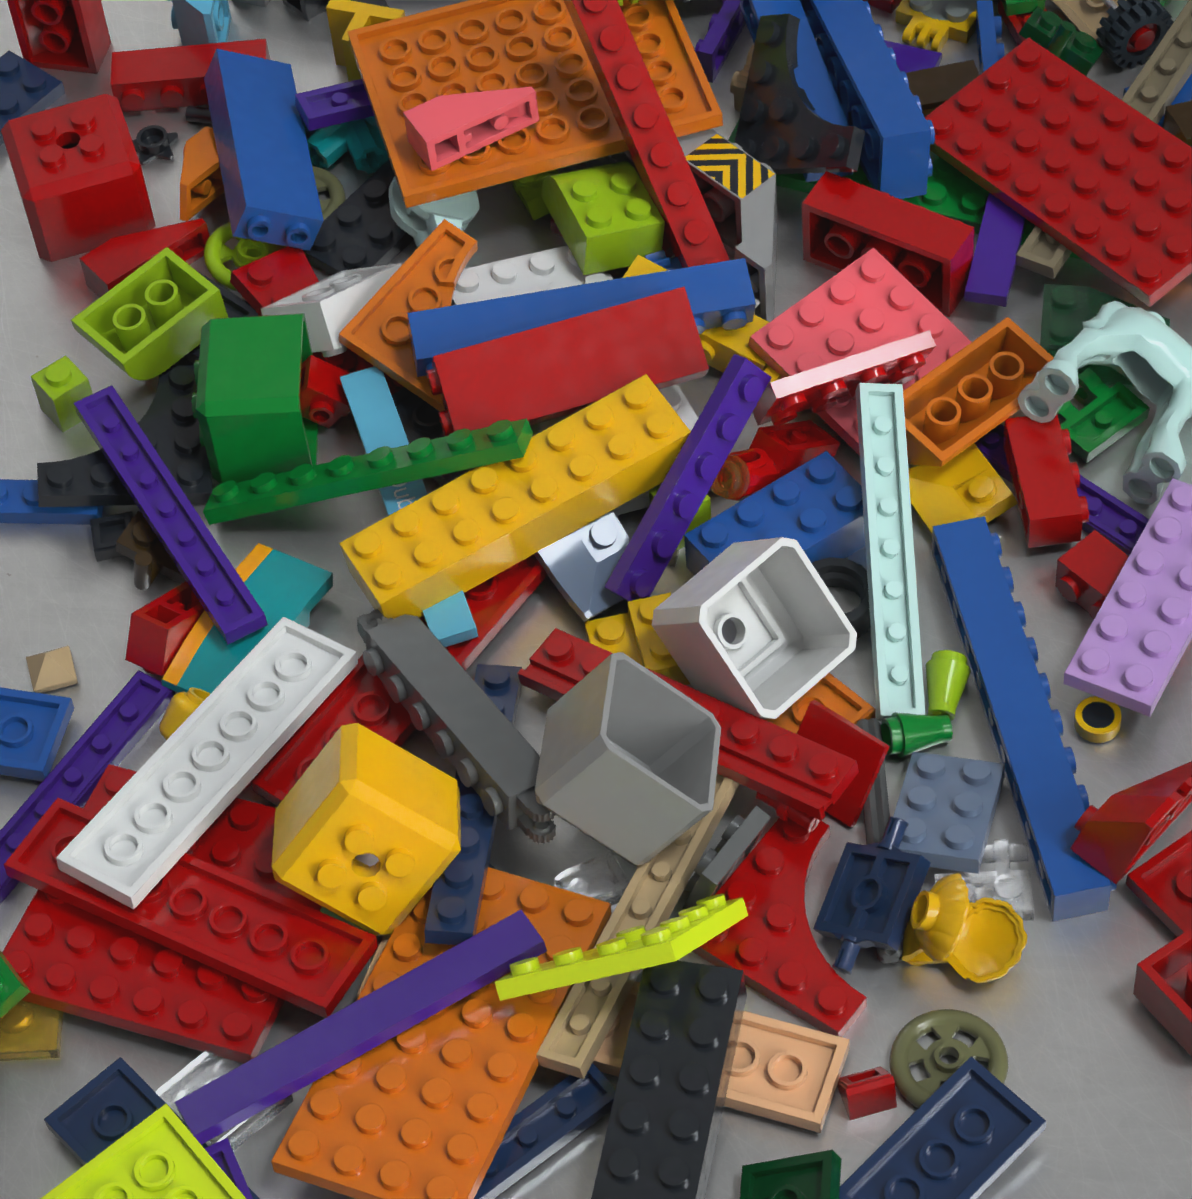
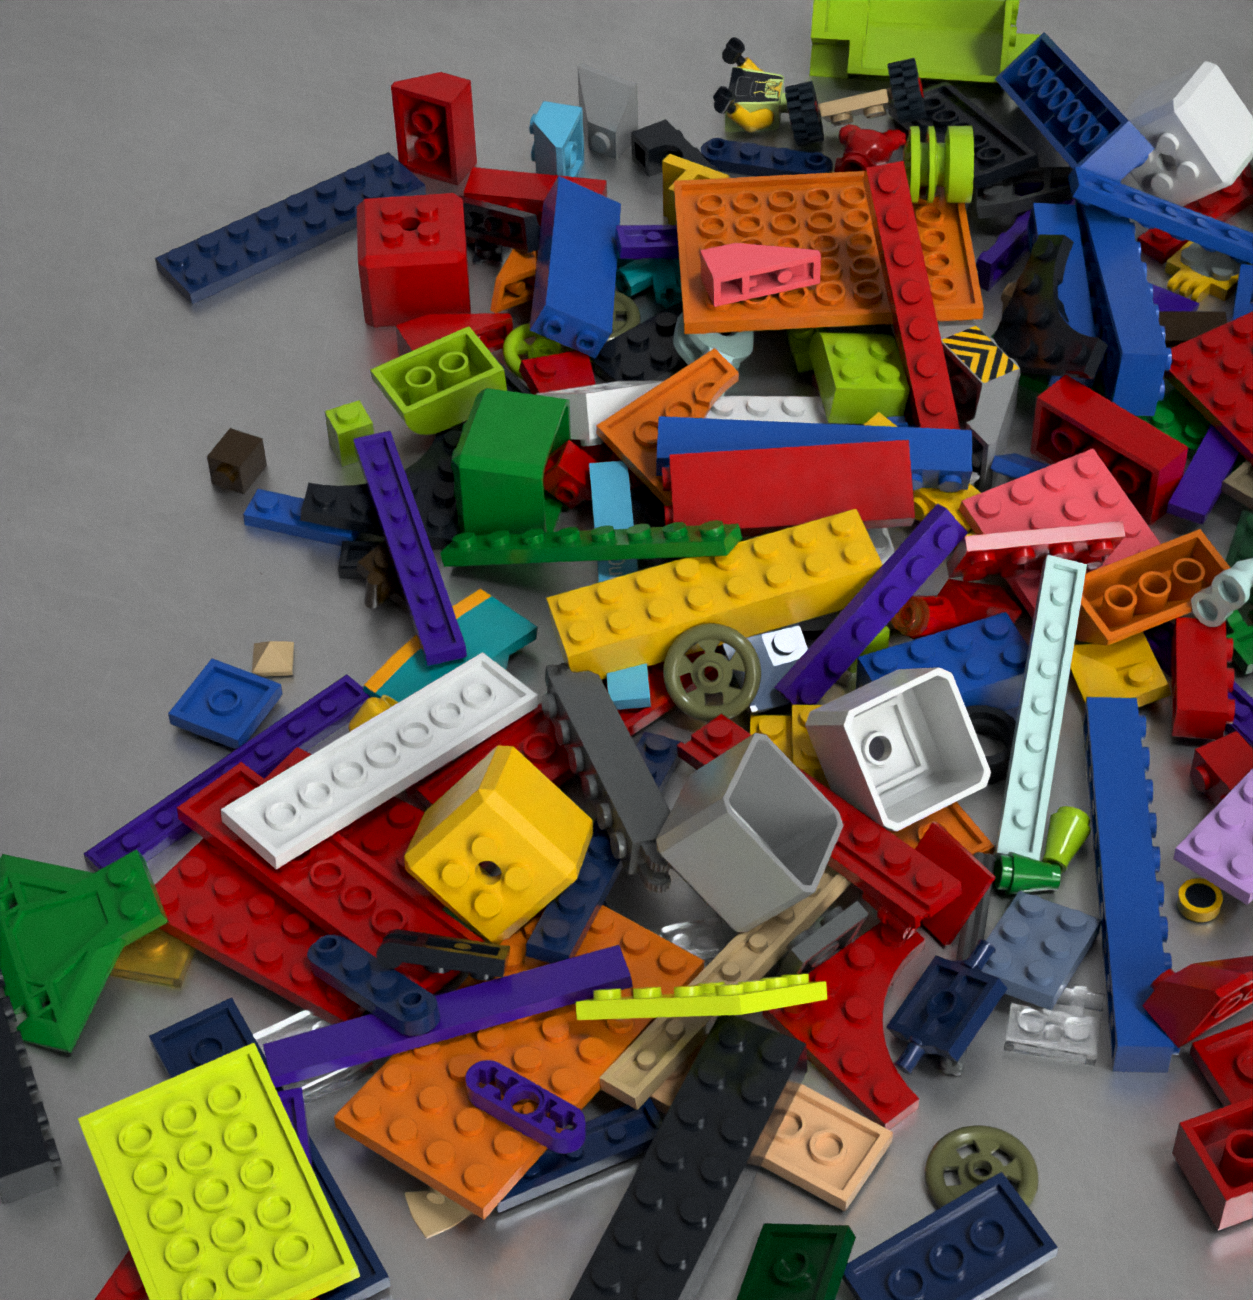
camera: 10 degrees right, 5 degrees down
red slope [125,581,205,676] -> none
red slope [837,1066,897,1120] -> none
yellow animal [902,873,1027,984] -> none
none -> dark blue plate [307,935,440,1036]
none -> black plate [376,929,510,980]
none -> black plate [459,195,540,253]
none -> dark purple beam [466,1060,586,1154]
none -> olive plate [663,623,761,722]
none -> blue tile [990,453,1050,479]

